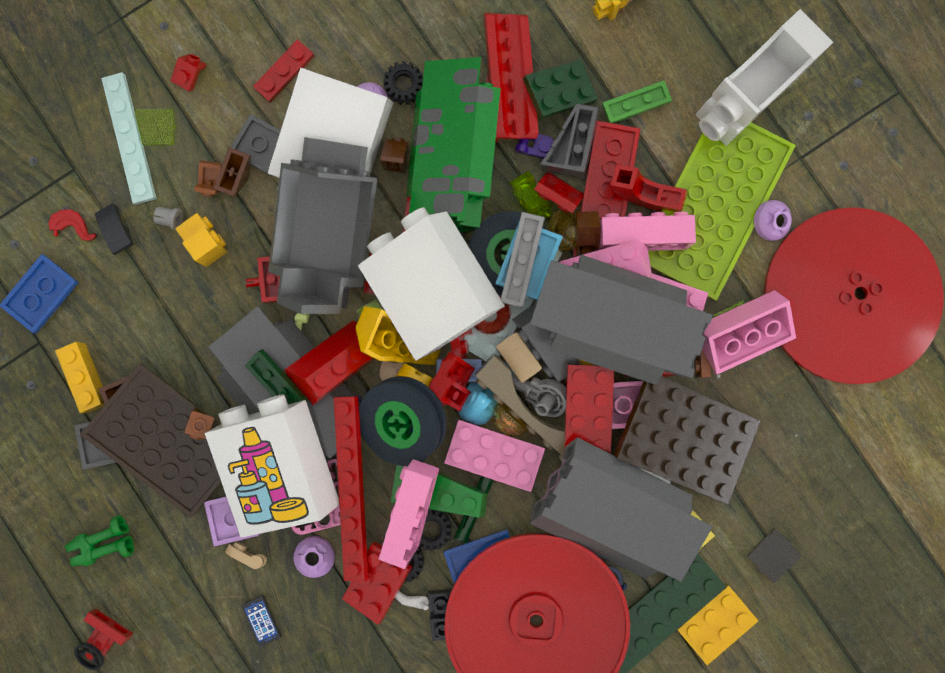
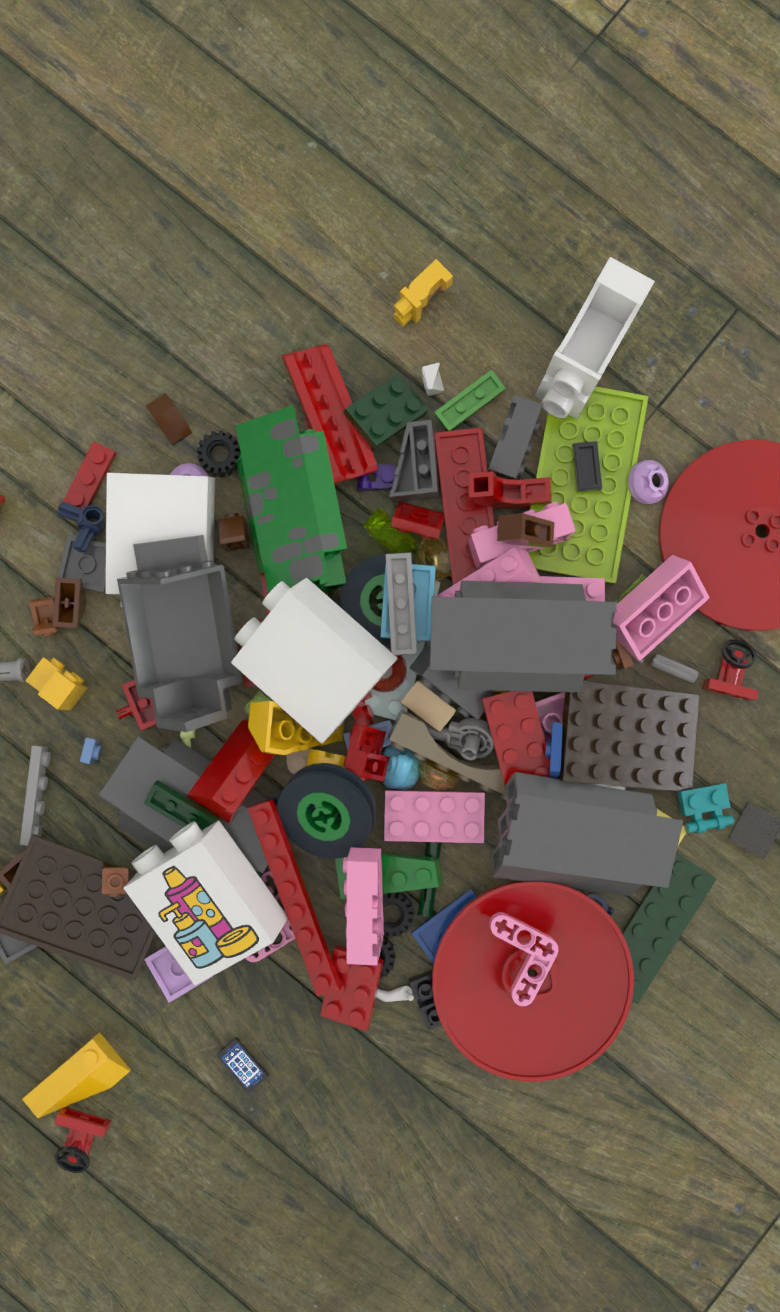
camera: 20 degrees left, 0 degrees up
green piece [65,515,134,567] -> none
tan plate [225,541,267,569] -> none
lavender piece [294,536,335,578] -> none
reddish brown slope [575,211,601,257] -> none
yellow plate [677,585,758,665] -> none
none -> light grey plate [20,746,51,846]
none -> yellow wedge [22,1032,131,1118]
none -> dark blue axle [57,502,105,553]
none -> medium blue plate [80,738,102,764]
none -> reddish brown slope [146,393,193,445]
none -> white slope [421,363,444,396]
none -> dark grey wedge [488,394,542,480]
none -> bright pink beam [489,912,559,1006]
none -> reddish brown slope [497,513,554,547]
none -> blue plate [545,722,563,778]
none -> black tile [572,441,602,493]
none -> light grey axle [651,654,699,683]
none -> teal plate [677,783,734,834]
none -> red piece [702,640,759,701]

